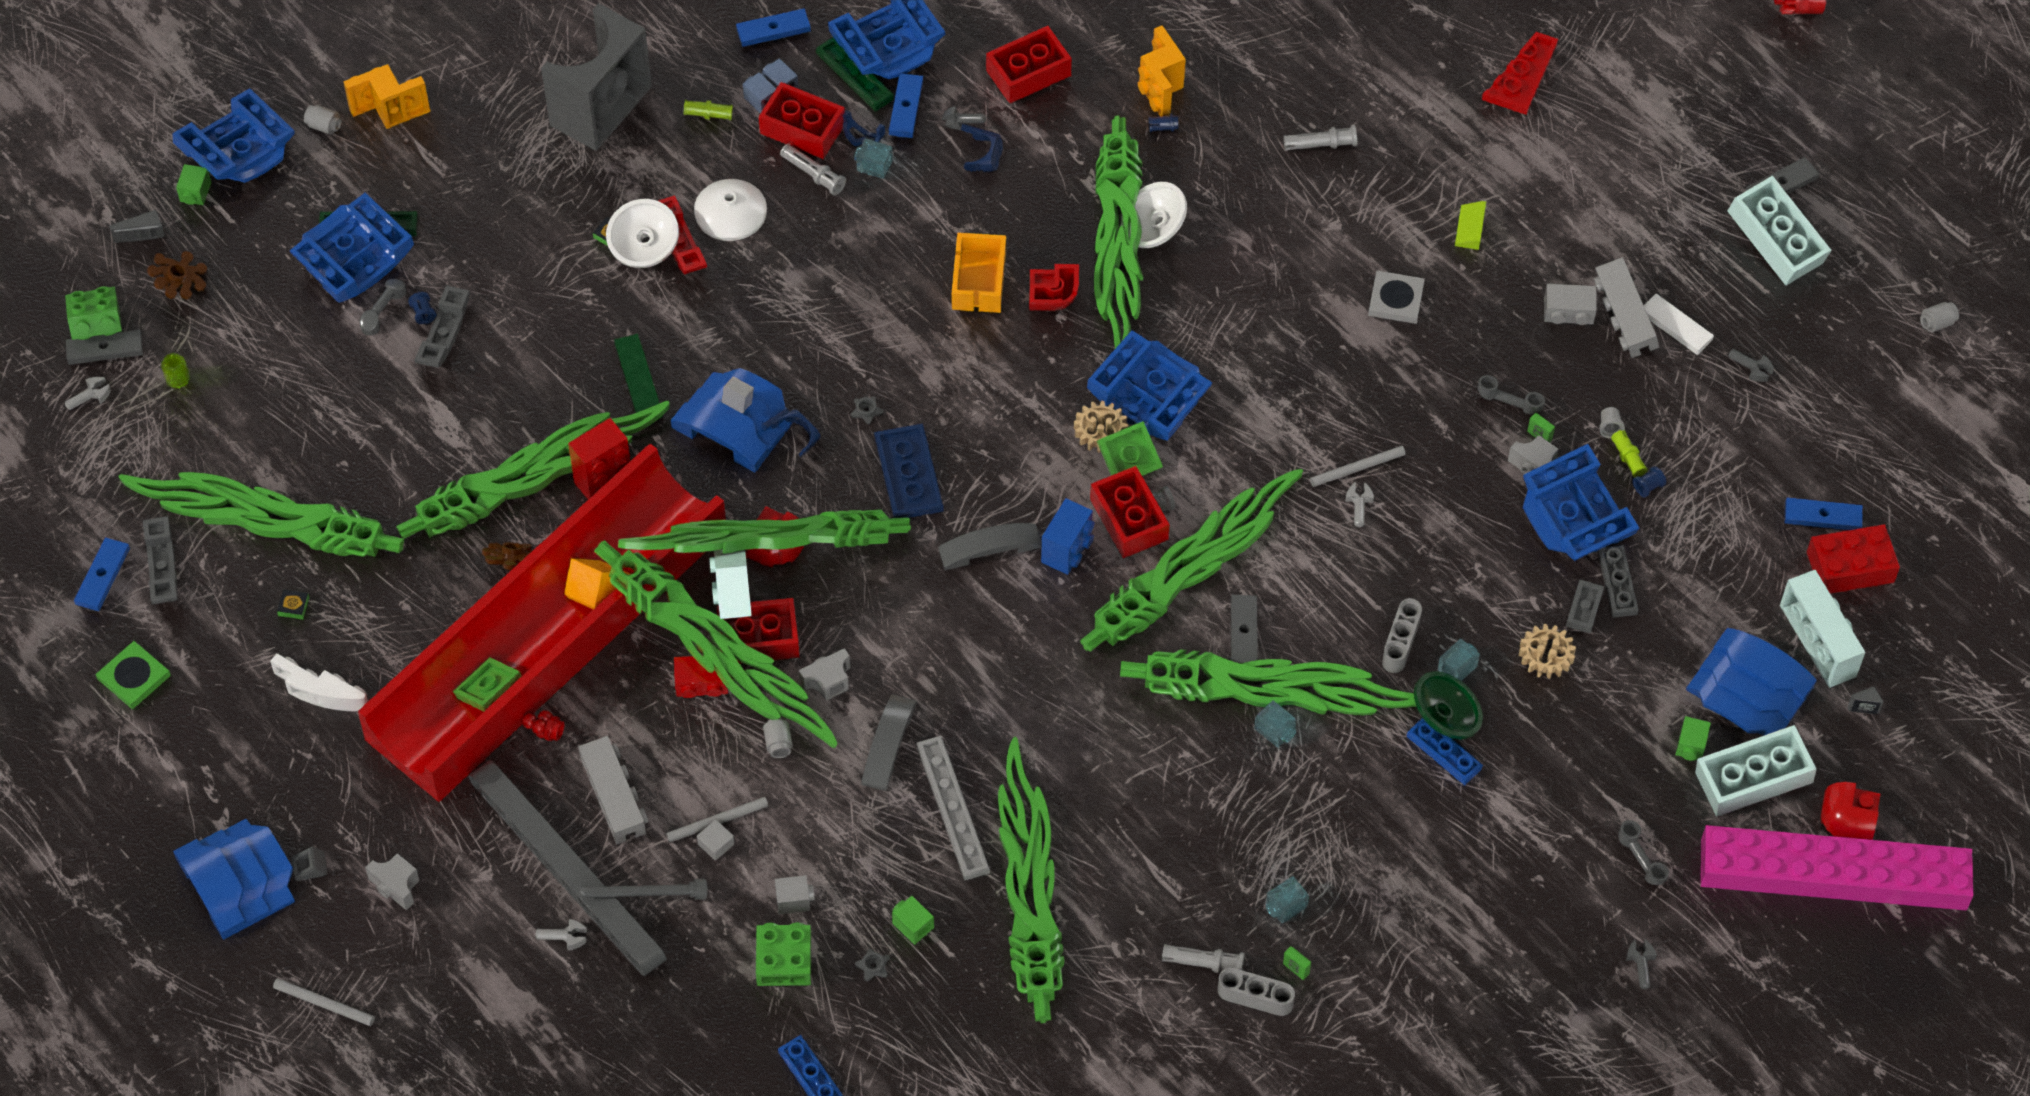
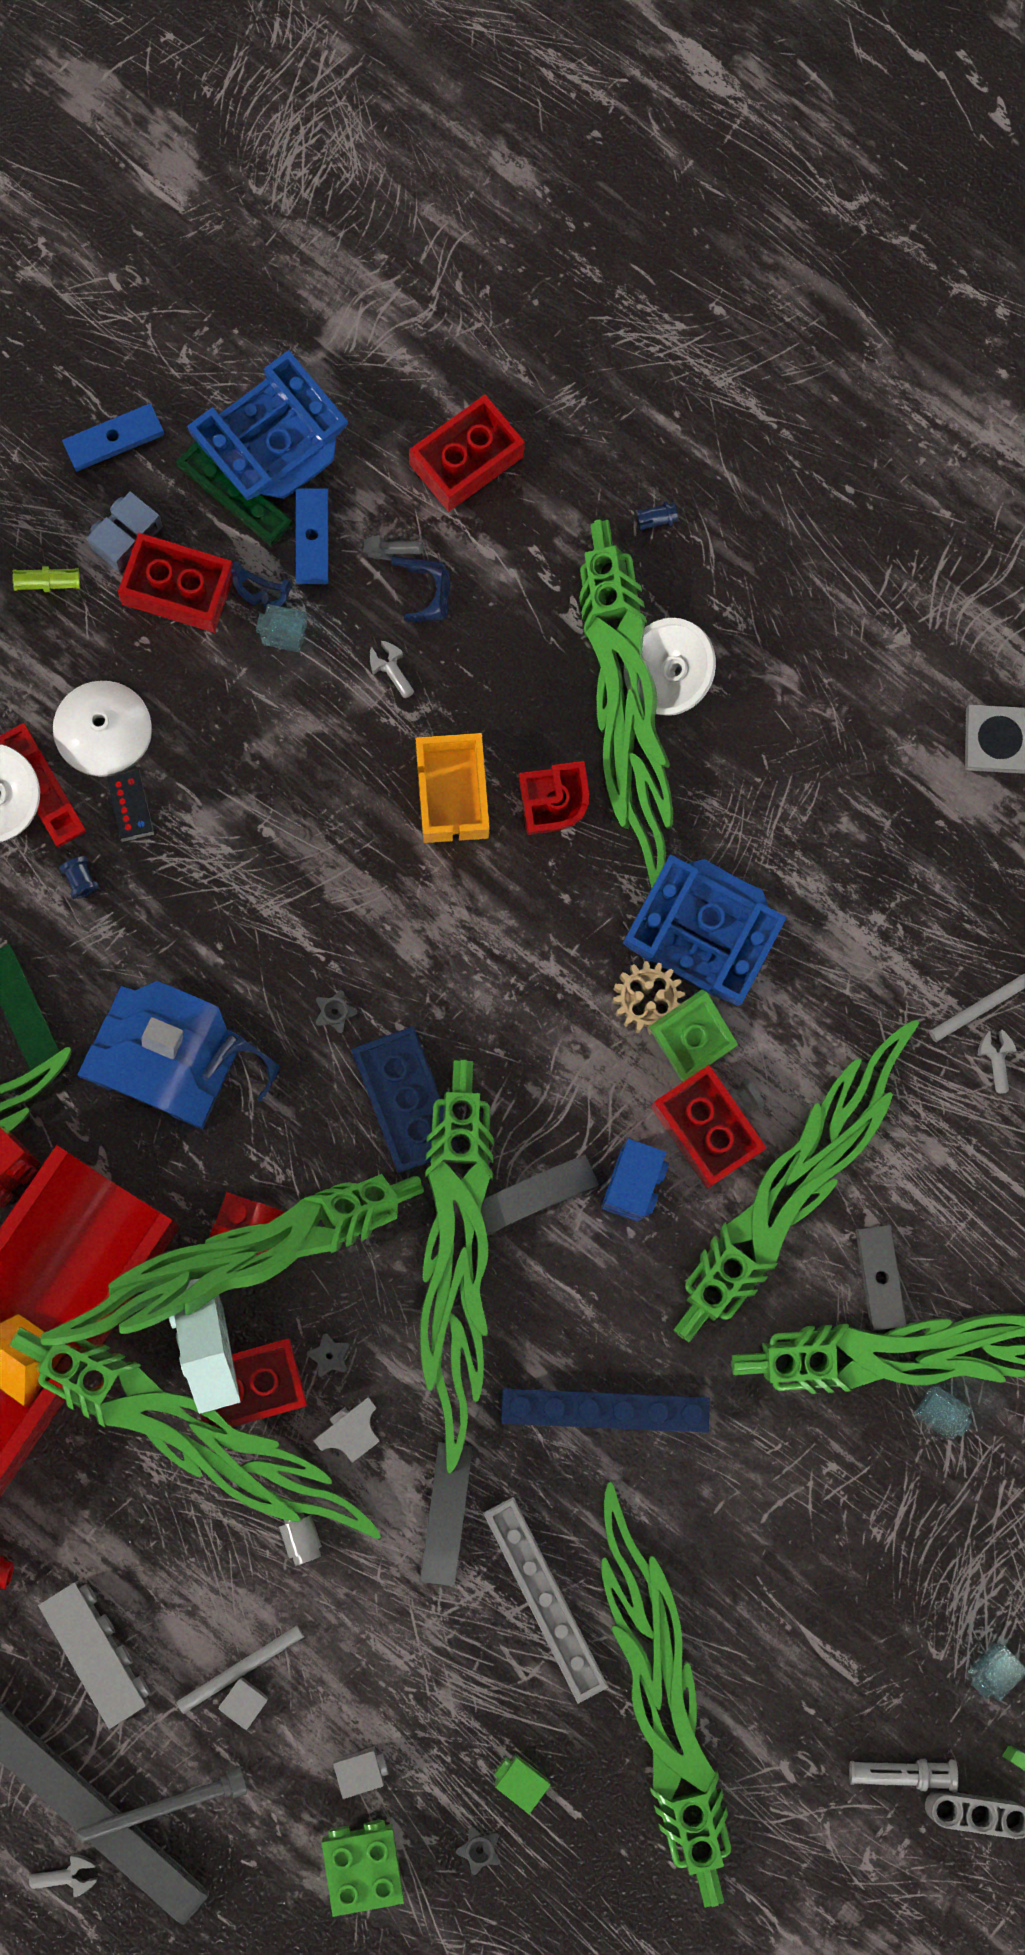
camera: 20 degrees left, 20 degrees up
red brick [674,656,728,698] -> none
light grey pin [780,143,846,196] -> none
light orange bracket [1138,26,1186,116] -> none
light grey pin [1283,125,1357,151] -> none
none -> dark blue bush [59,856,100,899]
none -> black tile [107,770,154,842]
none -> dark grey plate [306,1333,350,1378]
none -> light grey bar [370,641,414,698]
none -> bright green piece [420,1060,494,1473]
none -> dark blue brick [500,1389,710,1433]

